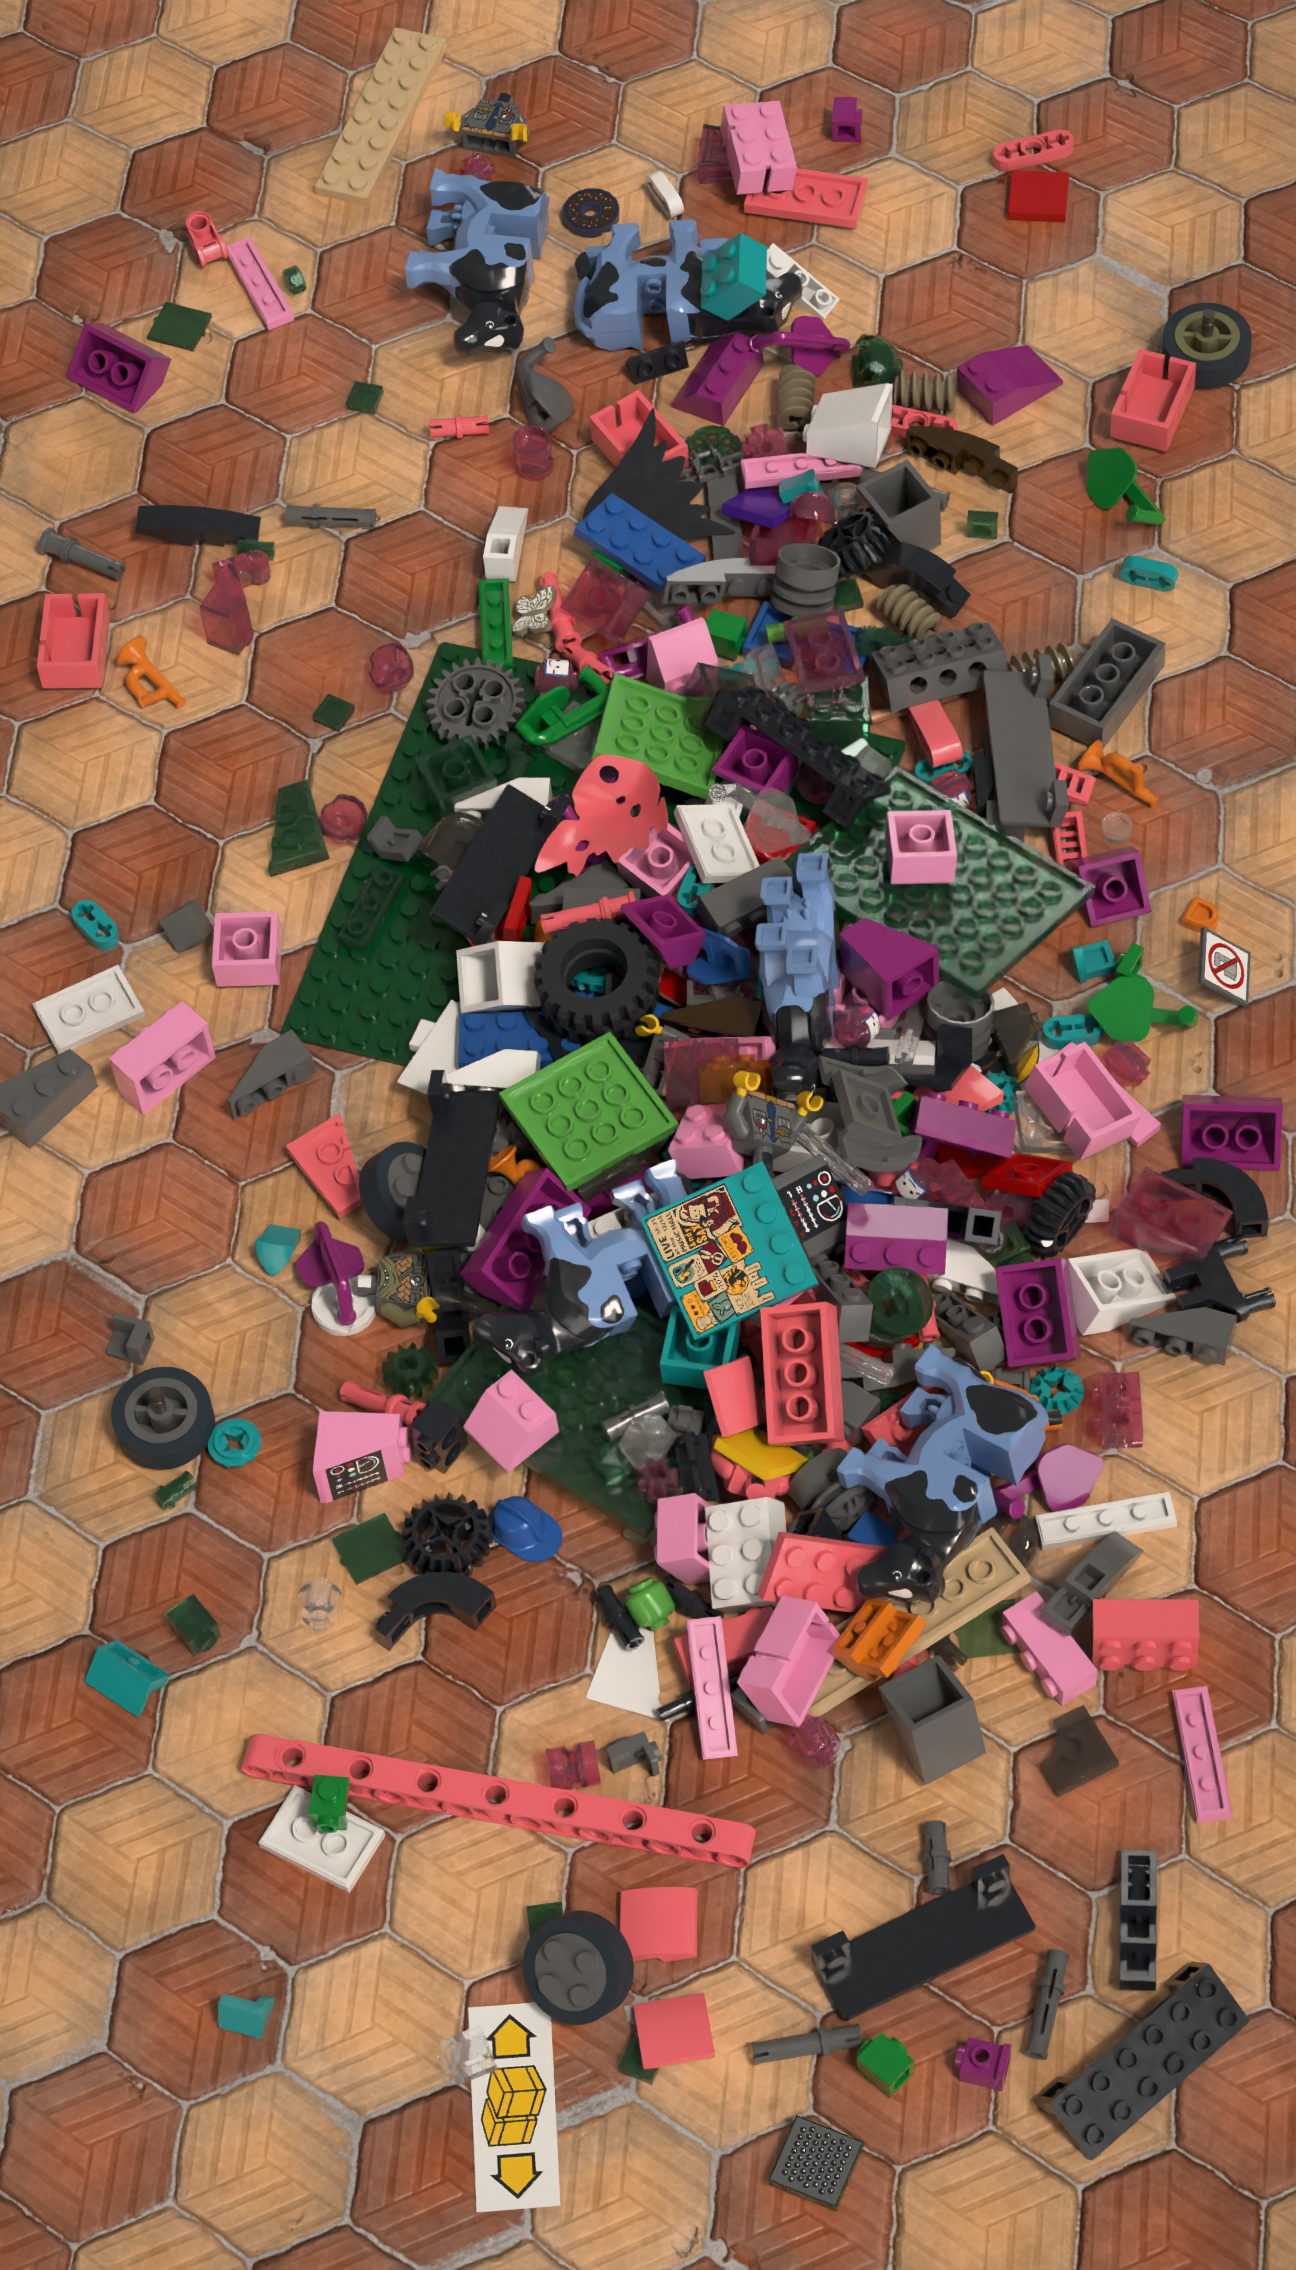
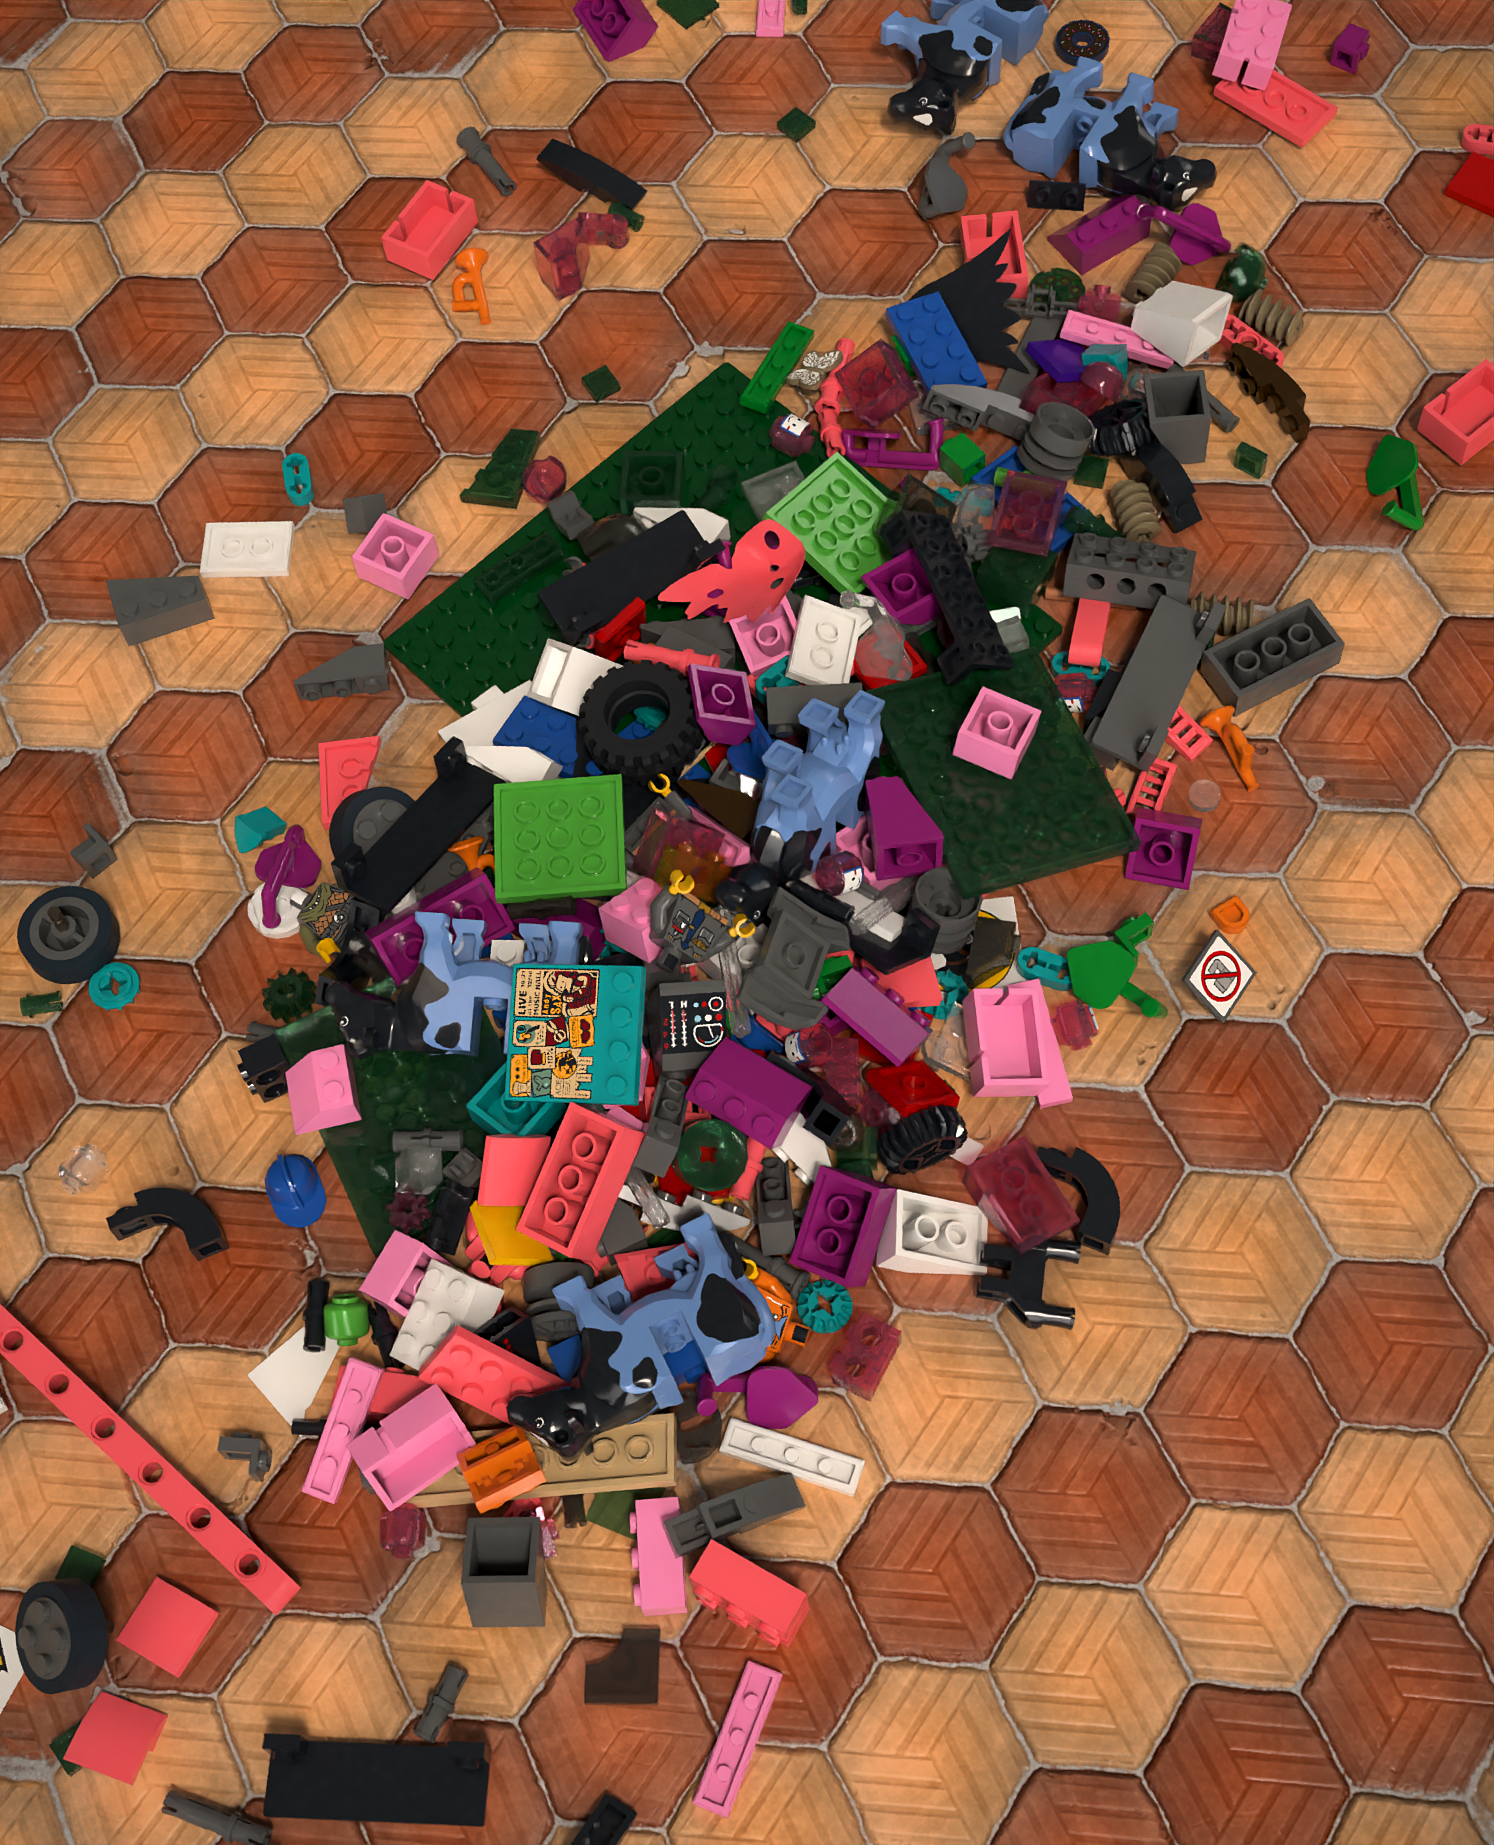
camera: 30 degrees right, 5 degrees up
bright pink brick [109,1001,216,1115] -> none
dark grey pin [285,504,376,528] -> none
bright pink slope [313,1411,412,1503] -> none
clear green piece [332,1512,408,1585] -> none
coral pin [340,1381,428,1430] -> none
clear pink hair [368,643,415,692] -> none
black gear [401,1492,493,1576] -> none
dark grey gear [426,657,526,751] -> none
coral pin [429,415,489,439] -> none
white slope [483,506,528,581] -> none
clear pink wheel [513,425,554,481] -> none
green piece [515,665,610,745] -> none
clear pink wheel [546,1740,601,1790] -> none
white beam [646,171,684,219] -> none
bright pink slope [646,617,719,696] -> none
teal brick [700,233,767,321] -> none
white slope [766,243,840,320] -> none
magenta slope [957,345,1063,426] -> none
teal tile [1069,940,1116,983] -> none
teal beam [1119,556,1179,592] -> none
dark grey slope [1128,1307,1237,1366] -> none
magenta slope [1181,1095,1283,1171] -> none

